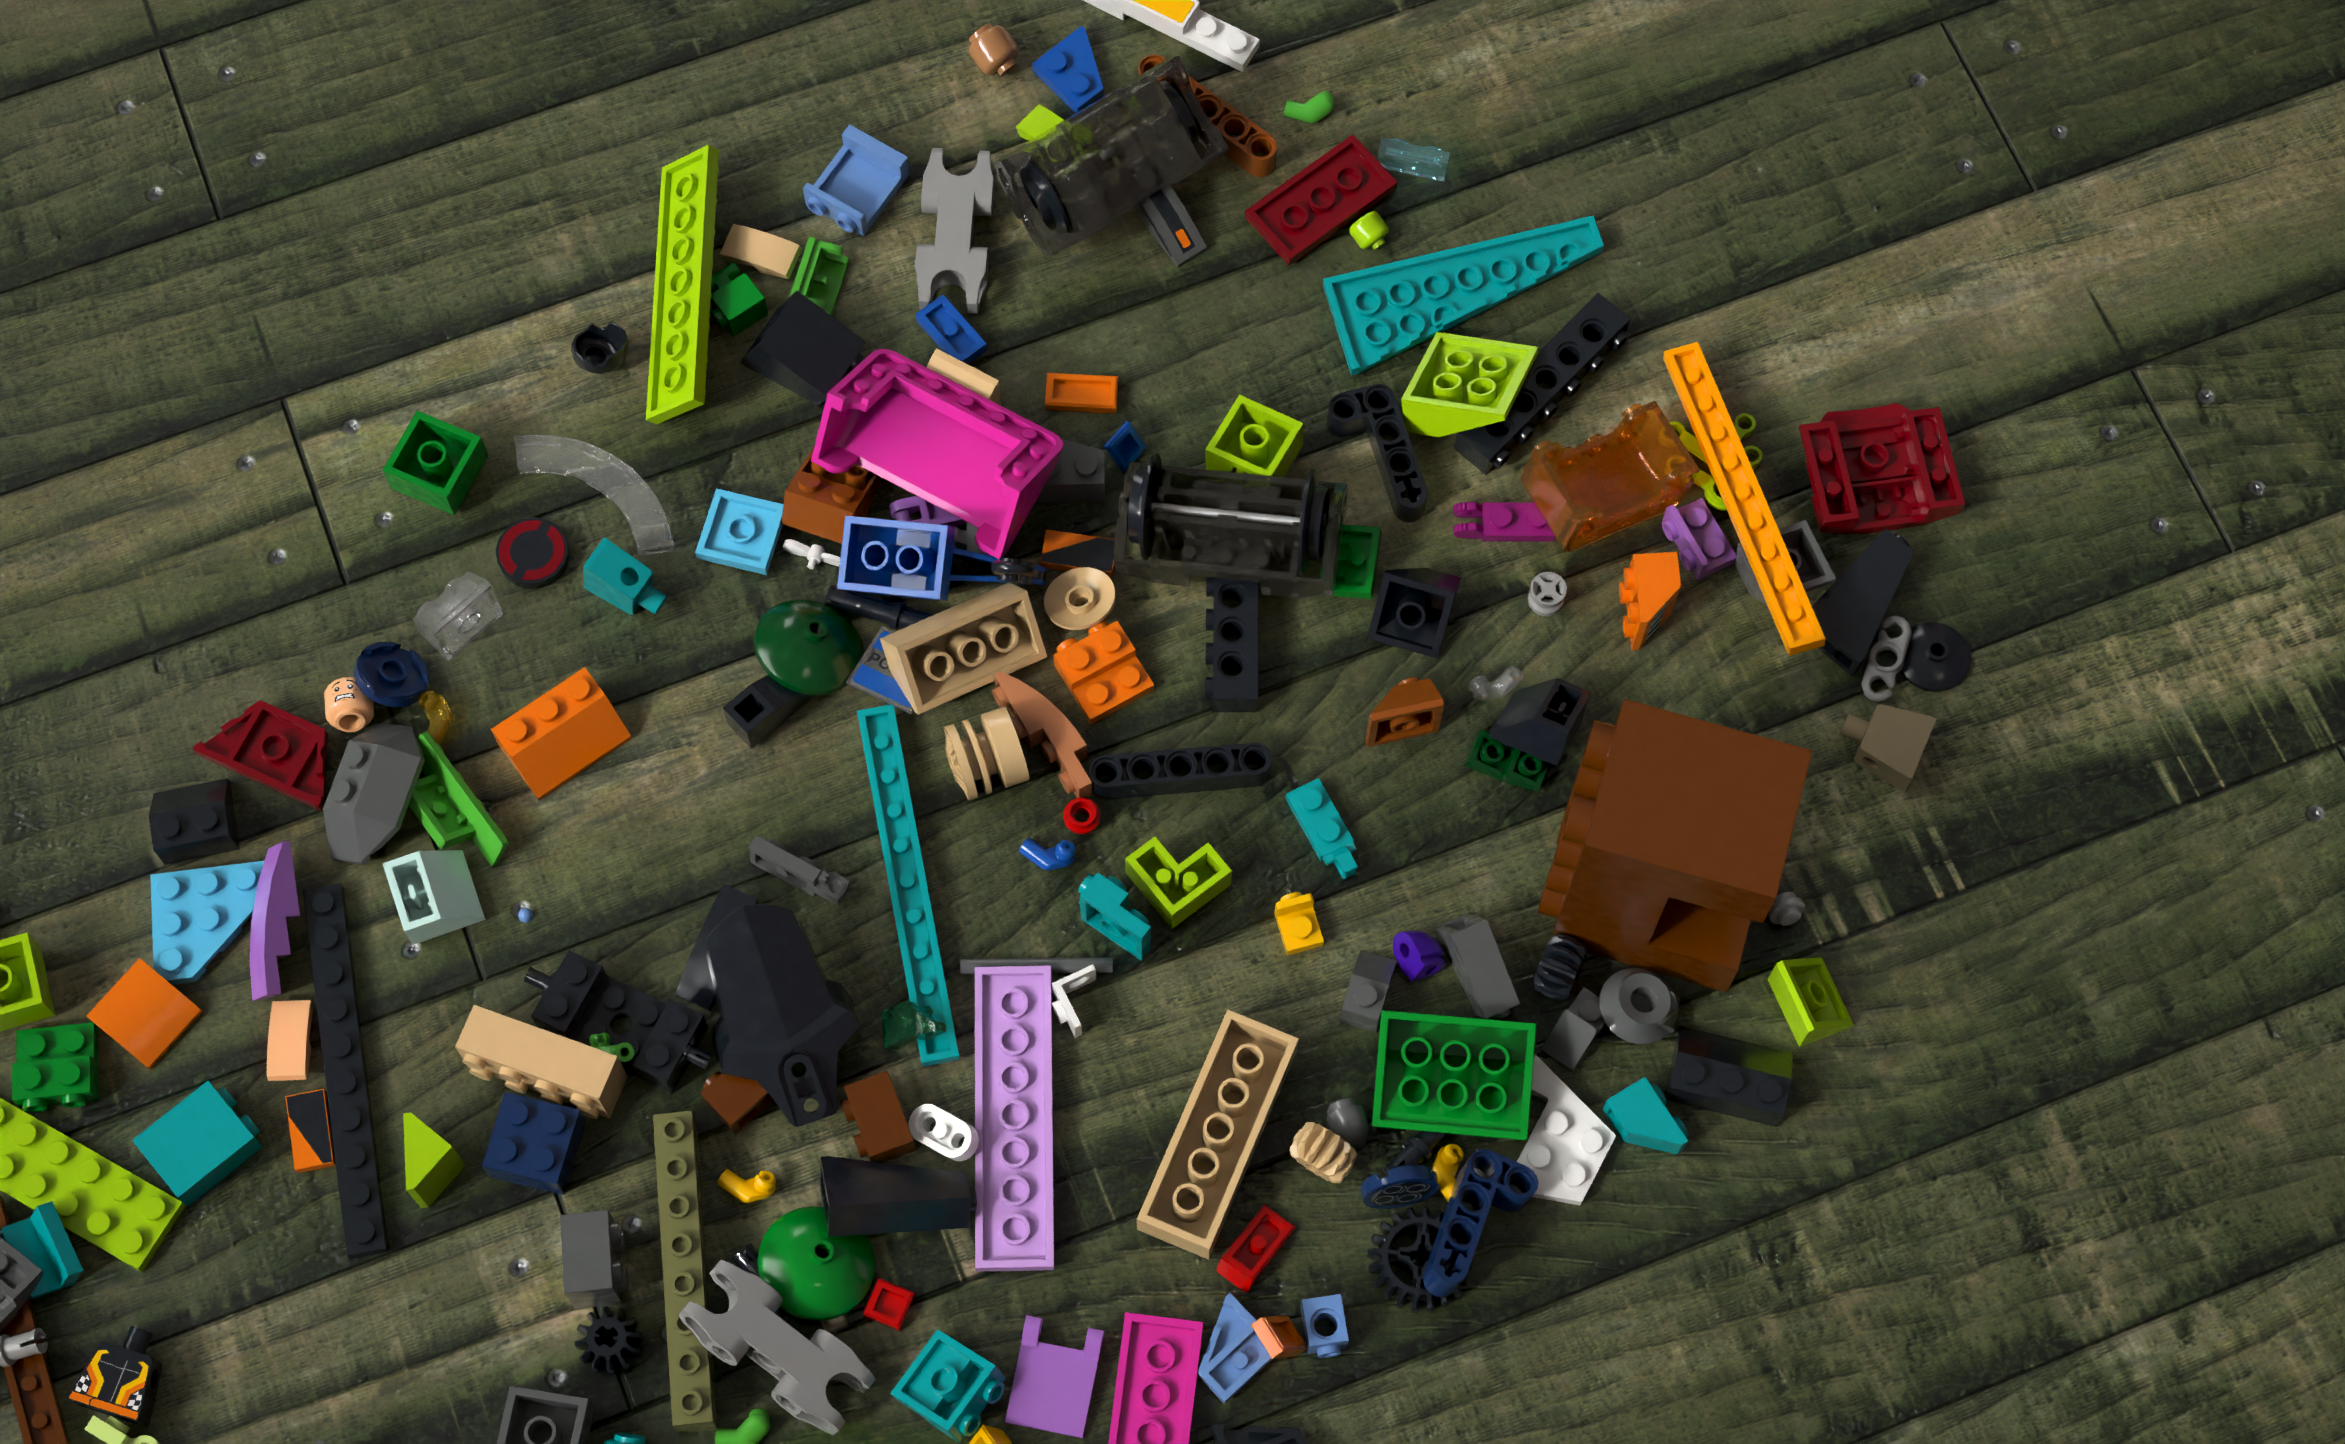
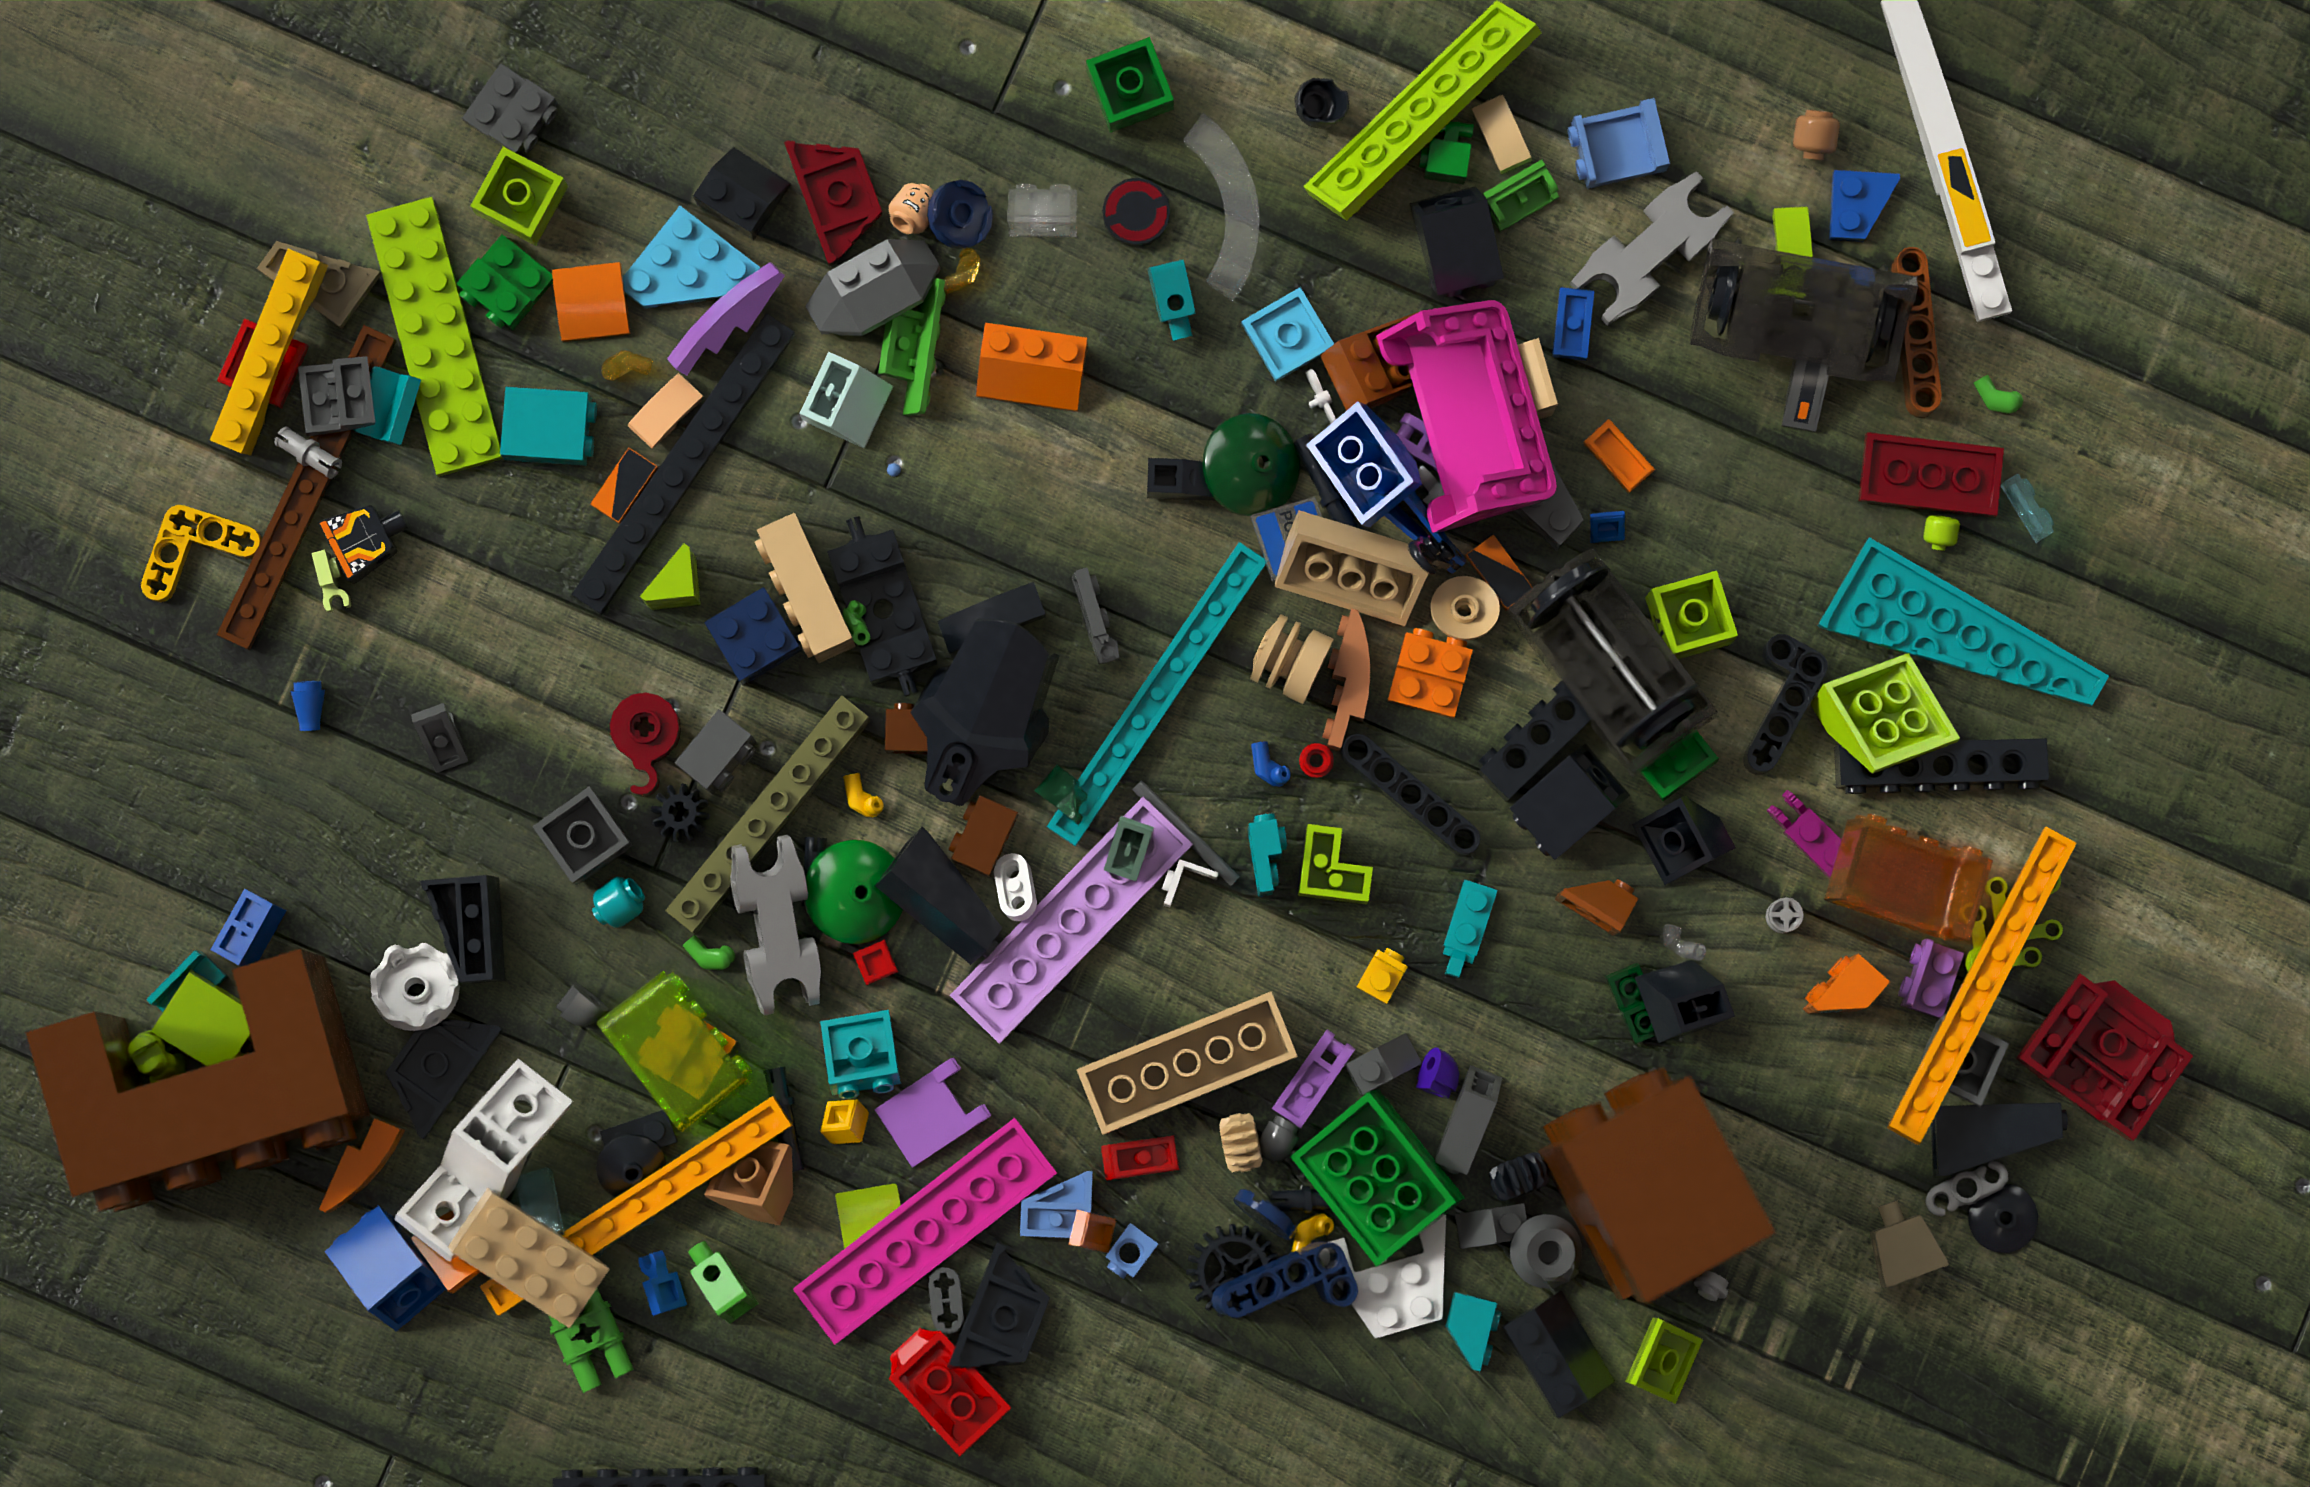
camera: 45 degrees right, 15 degrees up
none -> clear yellow arm [601,350,653,381]
none -> dark red piece [610,692,681,797]
none -> sand green slope [1104,816,1154,881]
none -> medium lavender plate [1272,1029,1355,1129]
none -> black slope [1510,743,1631,860]

